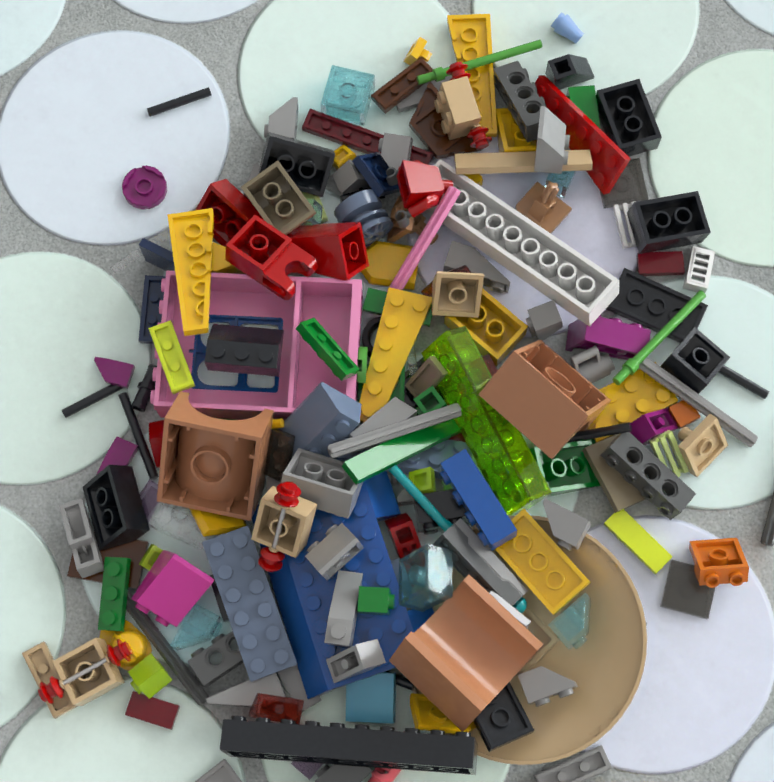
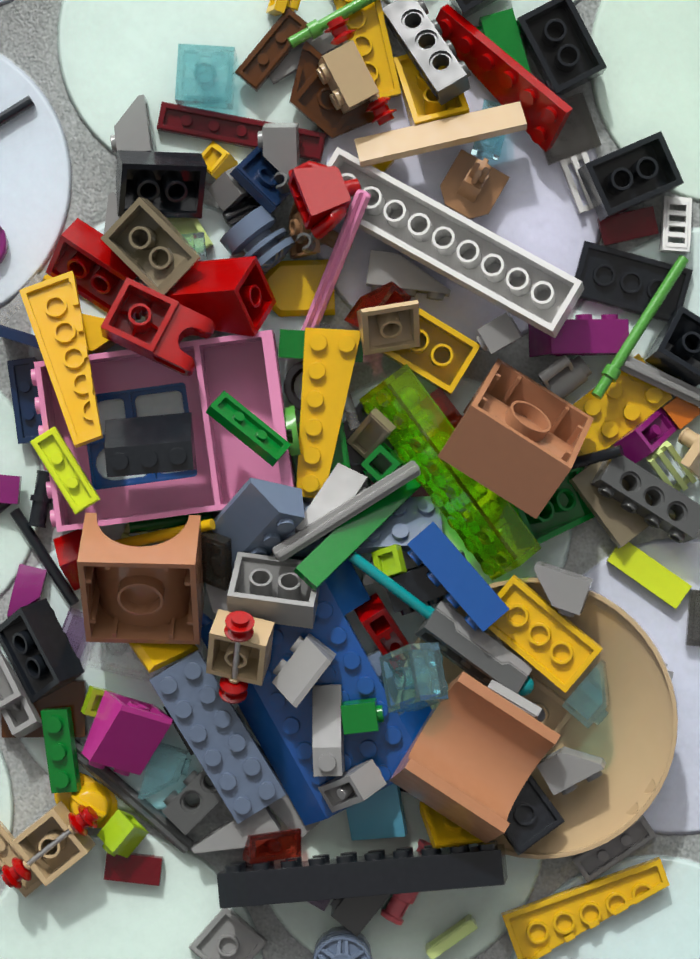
camera: 15 degrees left, 15 degrees up
light grey slope [534,106,570,174] -> none

